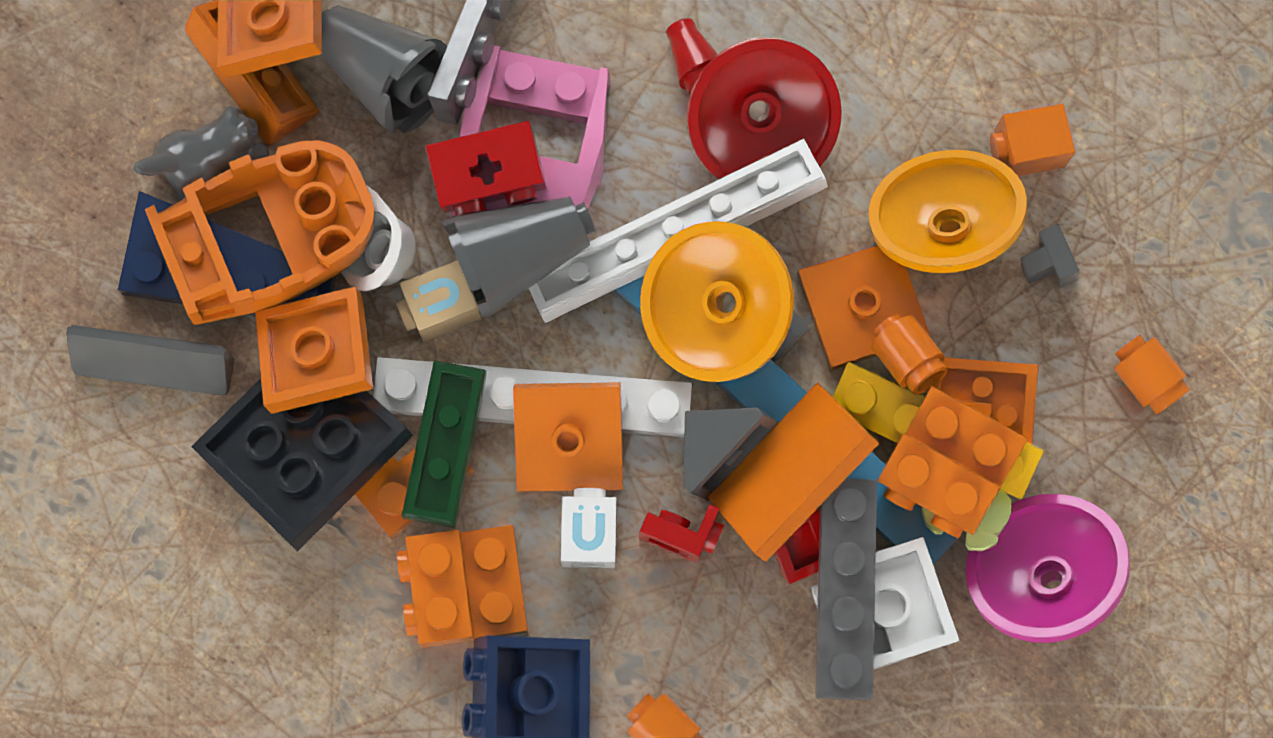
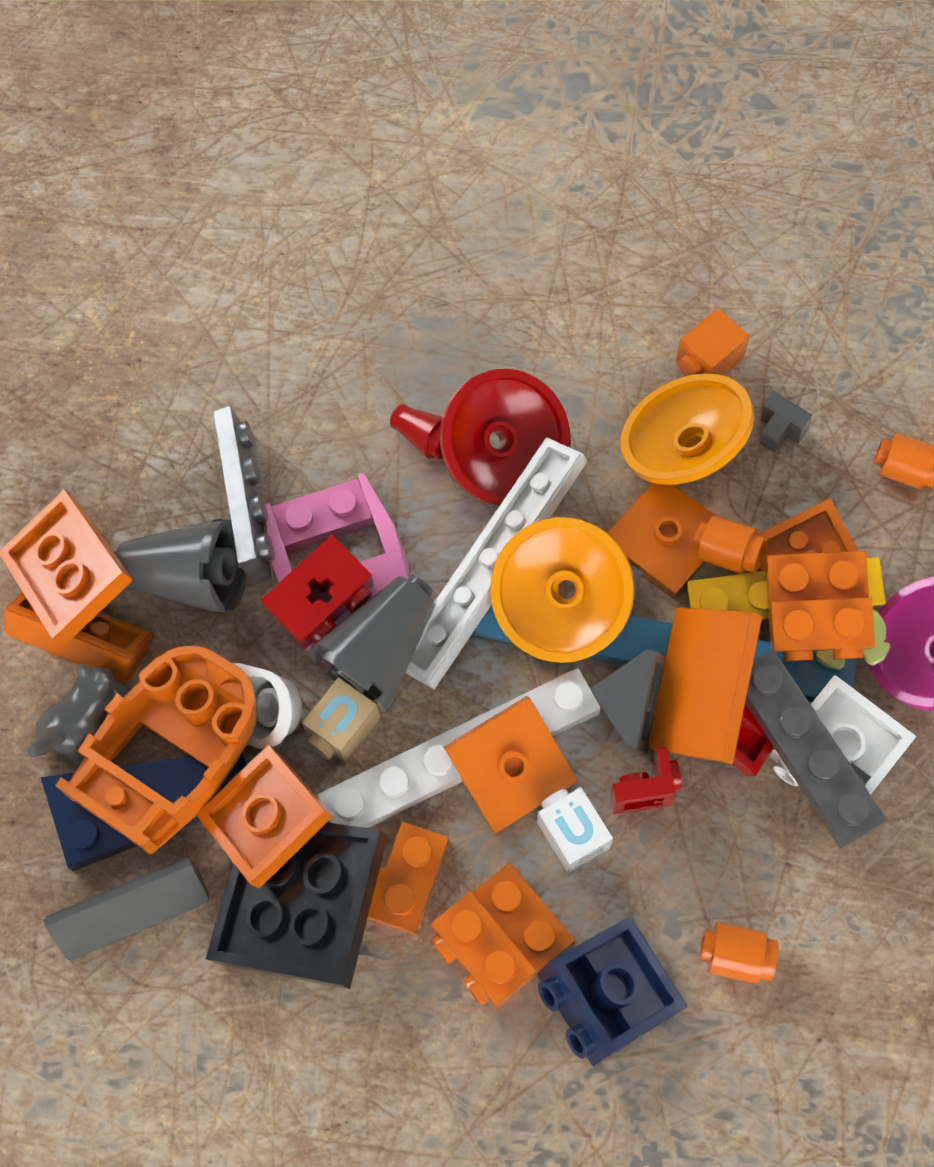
camera: 25 degrees left, 10 degrees down
dark green tile [401,360,487,529] -> none

